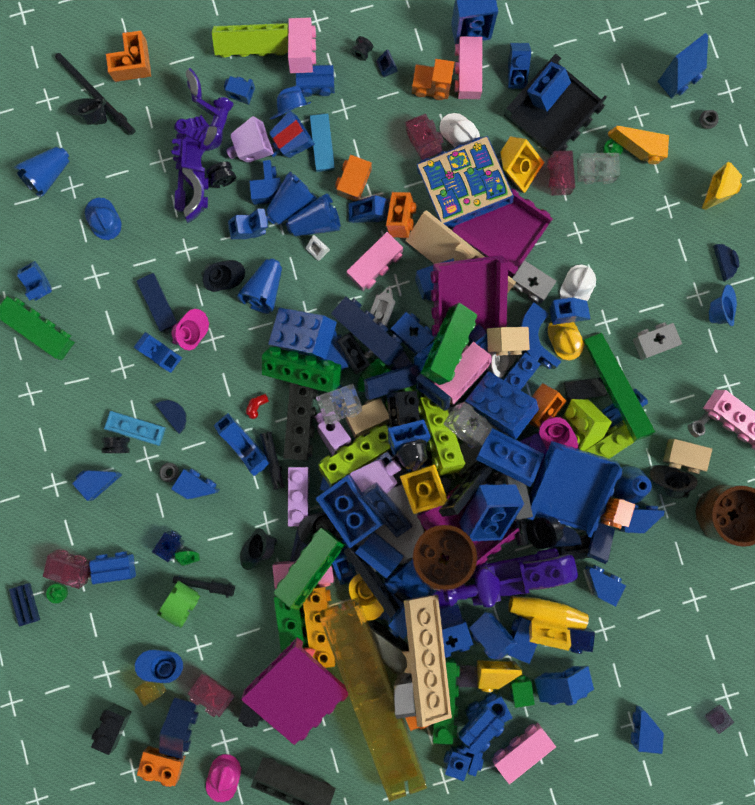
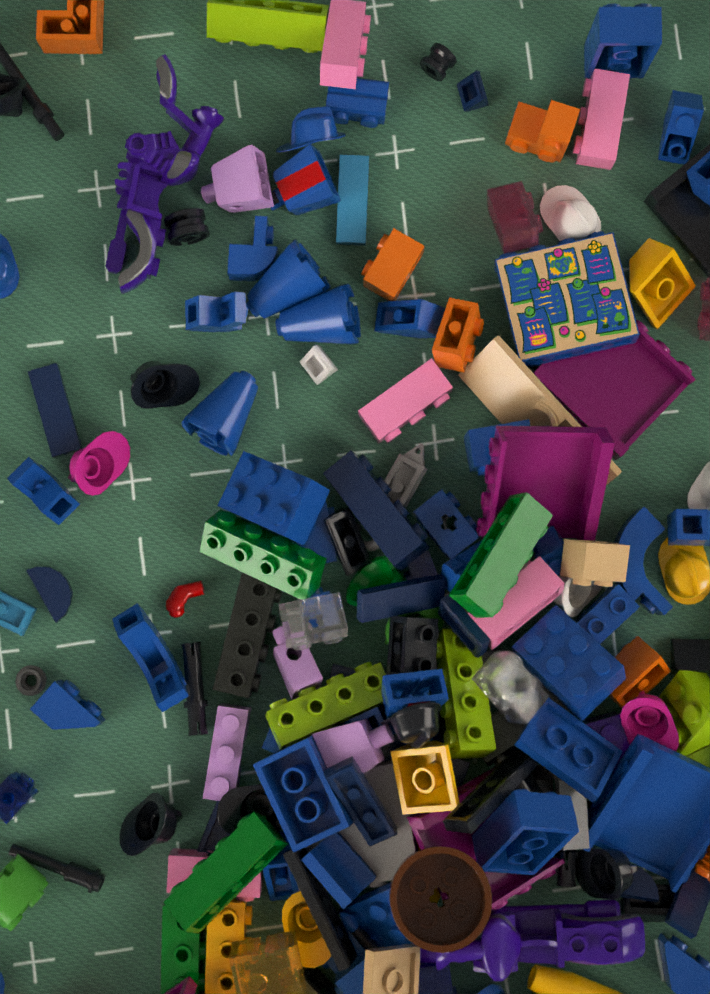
camera: 10 degrees right, 0 degrees up
green tile [175,551,200,566] -> none
blue brick [224,76,255,105] -> none
tan brick [345,398,389,439] -> none
light grey brick [512,260,556,303] -> none

